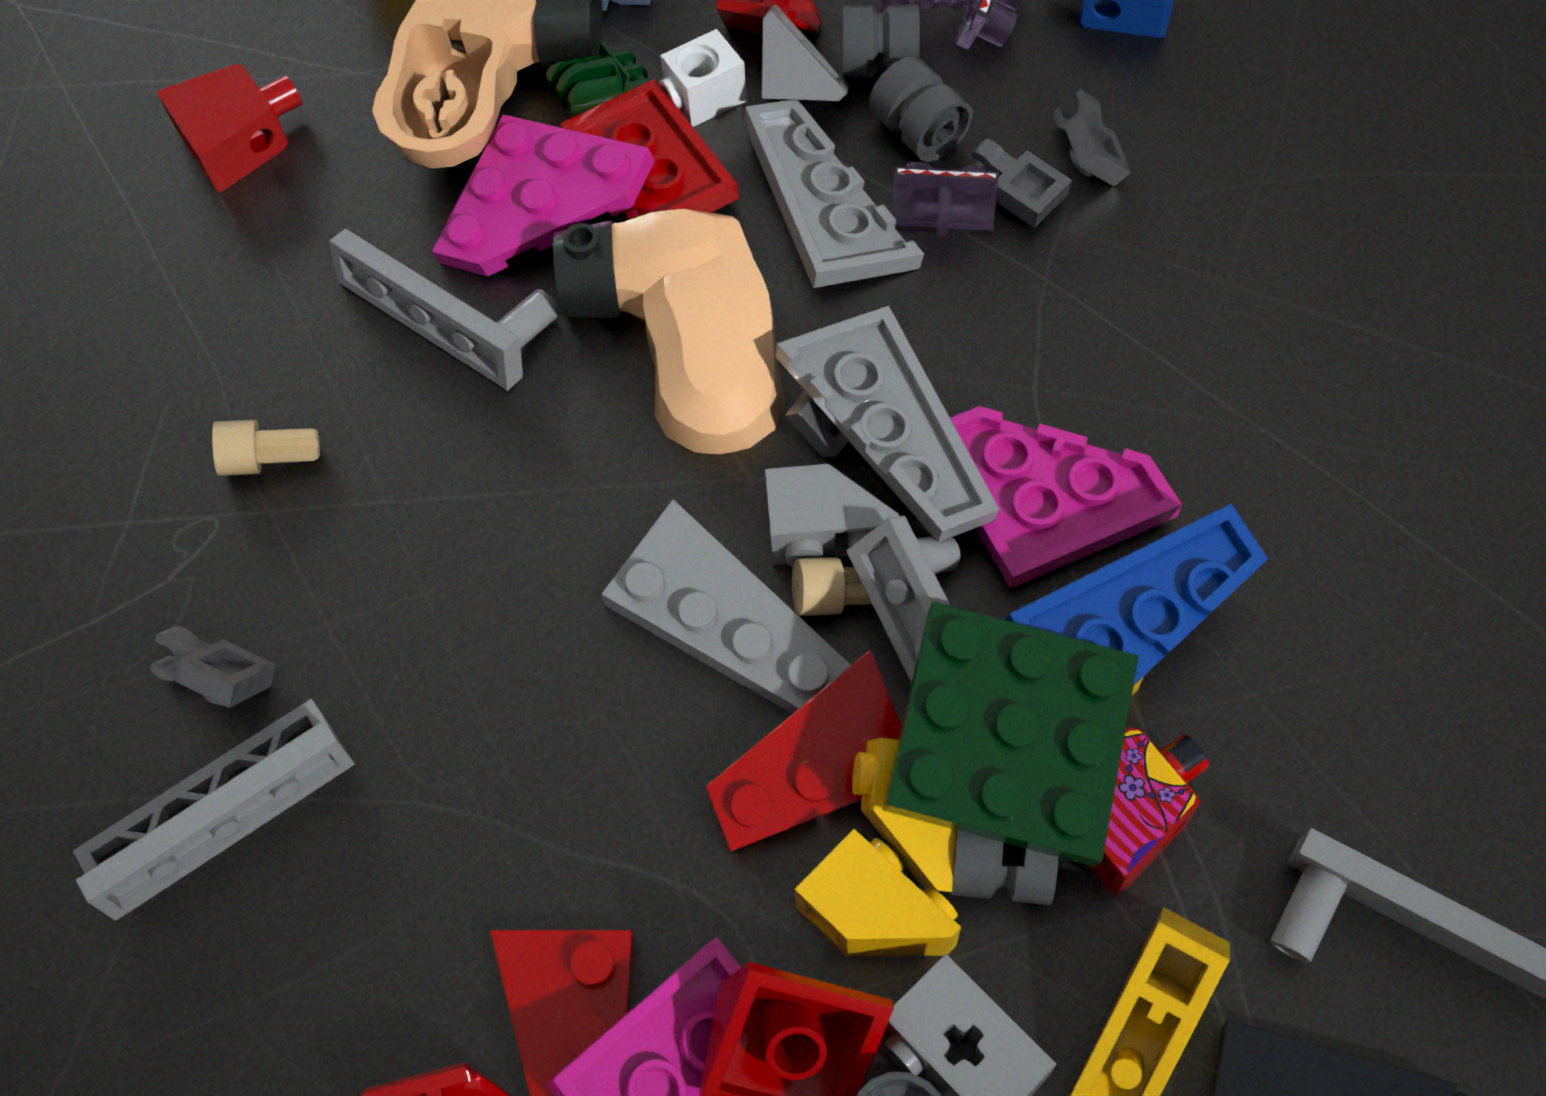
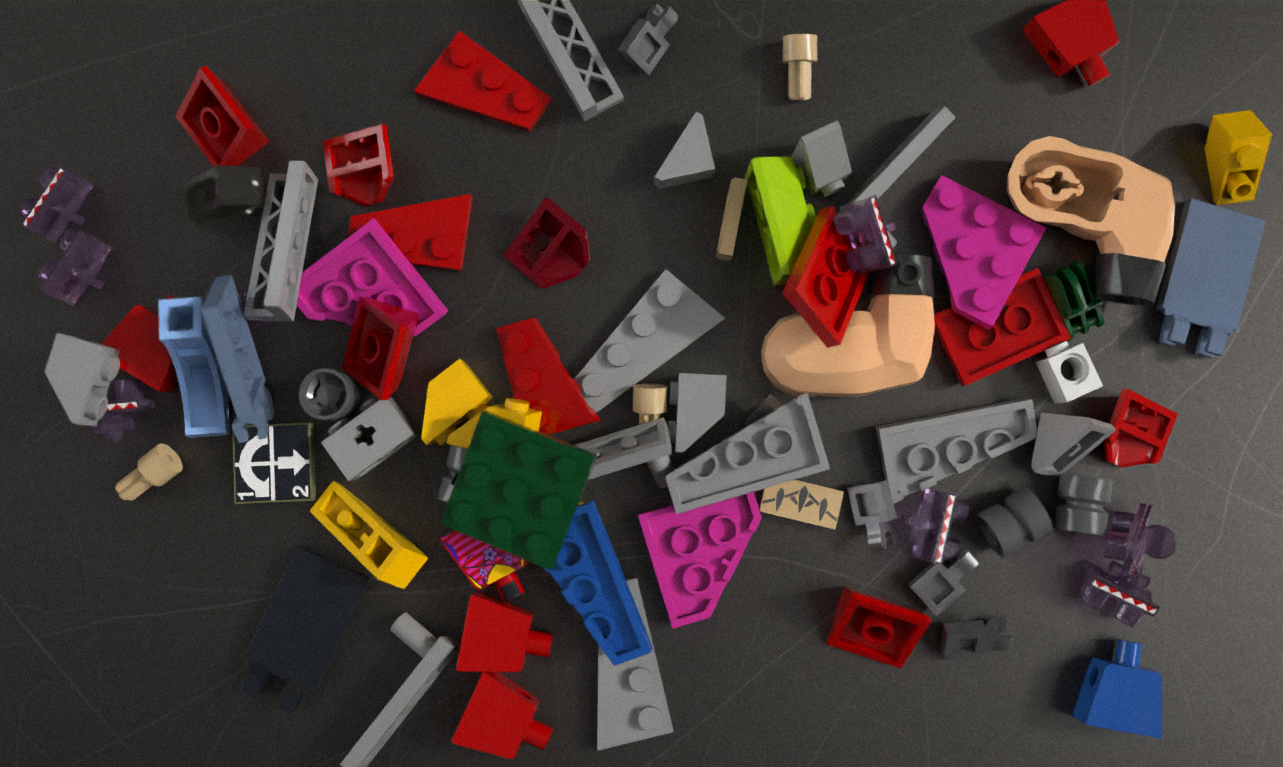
camera: 90 degrees right, 25 degrees up
none -> red wing [414,31,552,132]
none -> red torso [451,672,553,759]
none -> red torso [456,591,553,672]
none -> dark red slope [503,197,590,289]
none -> light grey wing [597,577,674,751]
none -> light grey slope [654,111,715,189]
none -> tan tile [716,177,747,262]
none -> lime slope [744,156,816,286]
none -> tan tile [759,480,844,530]
none -> red plate [783,206,874,348]
none -> light grey slope [792,120,852,197]
none -> red slope [827,586,930,669]
none -> clear purple hips [834,195,897,274]
none -> flat silver plate [847,480,898,551]

